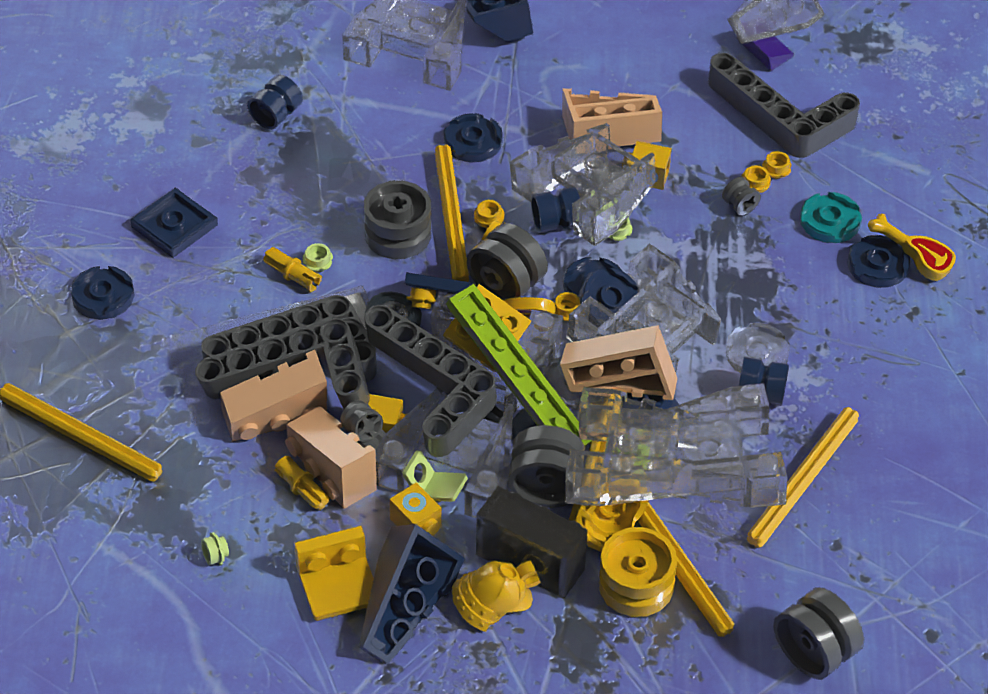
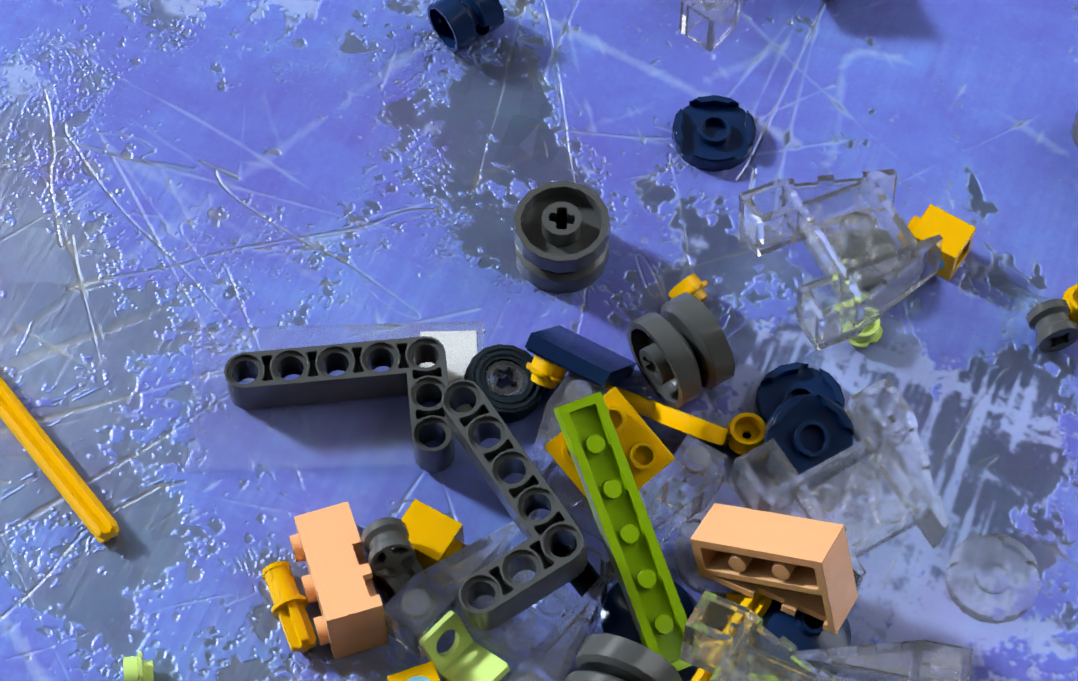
camera: 20 degrees right, 10 degrees up
dark blue tile [71,266,135,320] -> none
dark blue tile [130,187,218,258] -> none
dark grey beam [195,318,370,409] -> none
light nougat wedge [220,349,327,442] -> none
yellow axle [263,247,322,292] -> none
yellowish green plate [302,243,333,272] -> none
yellow axle [435,144,469,282] -> none
yellow plate [474,200,504,228] -> none
dark blue wheel [531,187,583,233] -> none
light nougat wedge [562,88,662,151] -> none
dark blue wheel [737,357,789,406] -> none

